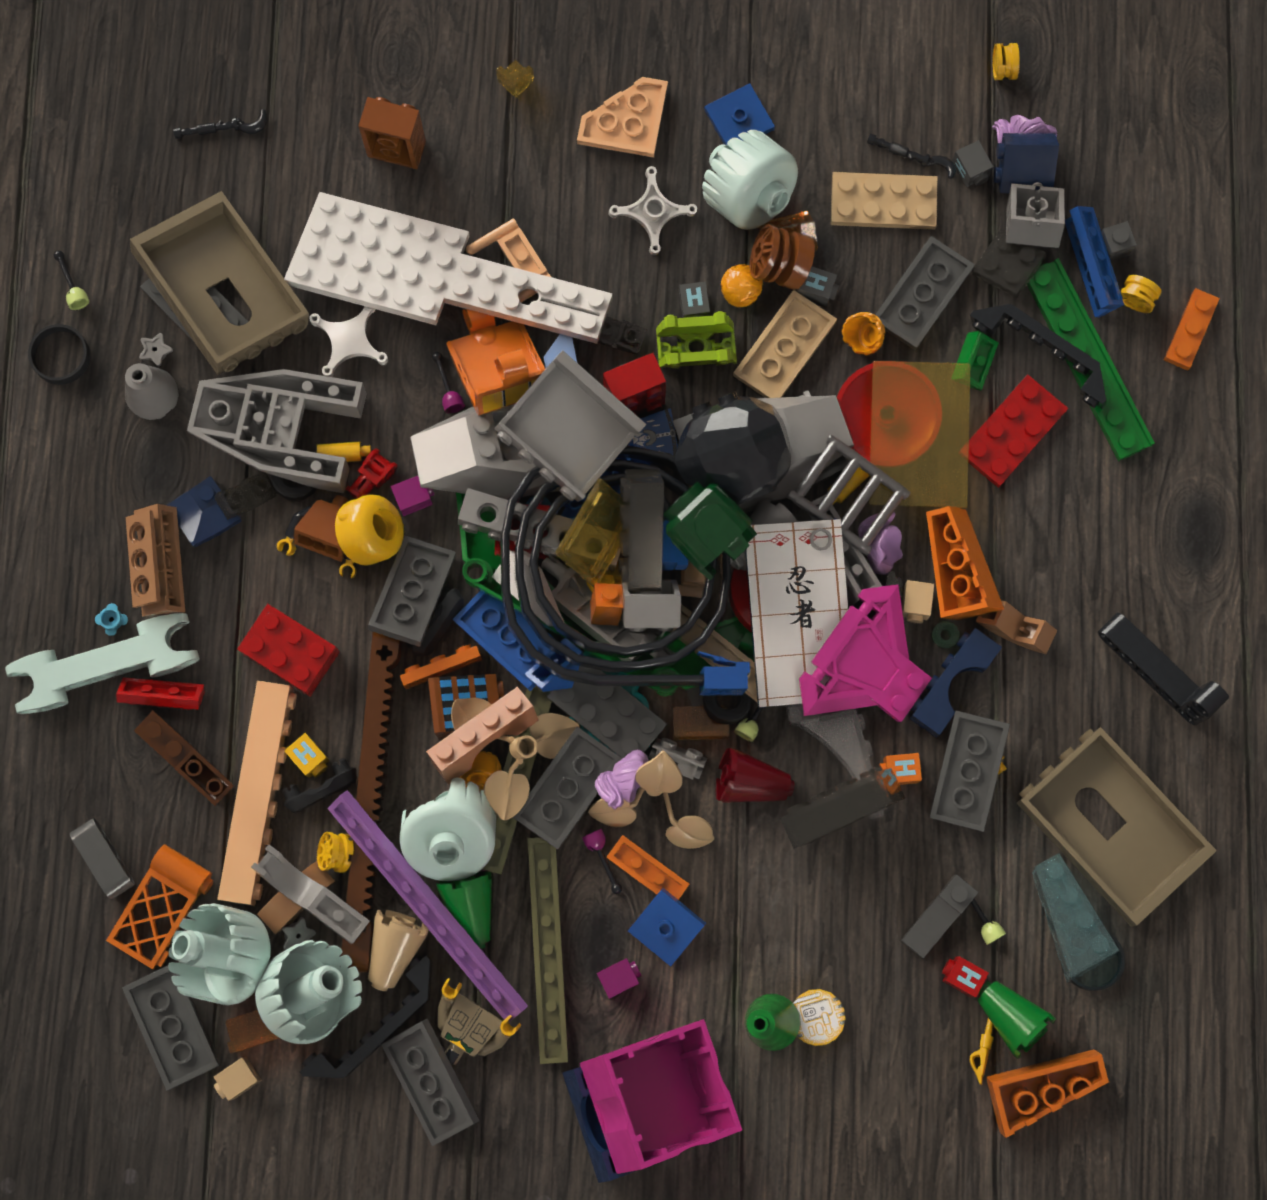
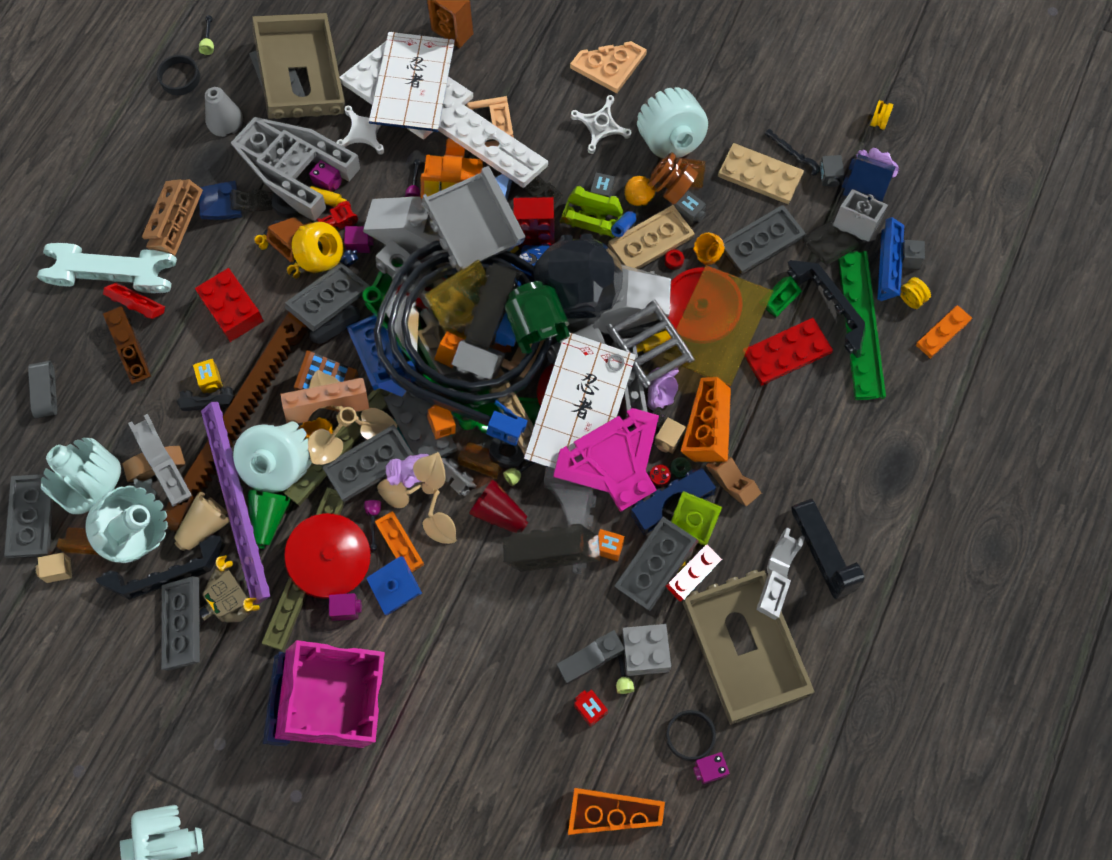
camera: 25 degrees right, 10 degrees down
medium azure plate [95,603,128,636] -> none
orange piece [106,844,214,969] -> none
light grey plate [139,333,173,367] -> none
light nougat brick [217,681,297,906] -> none
yellow wheel [317,832,354,873] -> none
orange plate [400,645,482,690] -> none
clear yellow panel [496,60,534,98] -> none
blue plate [704,83,775,145] -> none
green cone [745,994,801,1051] -> none
tile [793,989,845,1046] -> none
yellow hand [969,1018,994,1085] -> none
green cone [977,981,1056,1059] -> none
clear light blue wedge [1032,853,1119,983] -> none
none -> red dish [284,513,371,599]
none -> magenta brick [309,160,342,192]
none -> dark blue plate [340,250,358,267]
none -> white piece [369,32,455,132]
none -> orange brick [427,405,456,439]
none -> blue cylinder [611,211,636,237]
none -> light grey brick [622,624,671,676]
none -> red tile [649,465,671,487]
none -> red tile [664,249,684,270]
none -> plate [665,544,722,602]
none -> lime tile [671,491,722,546]
none -> magenta brick [693,752,730,785]
none -> light grey piece [756,528,805,620]

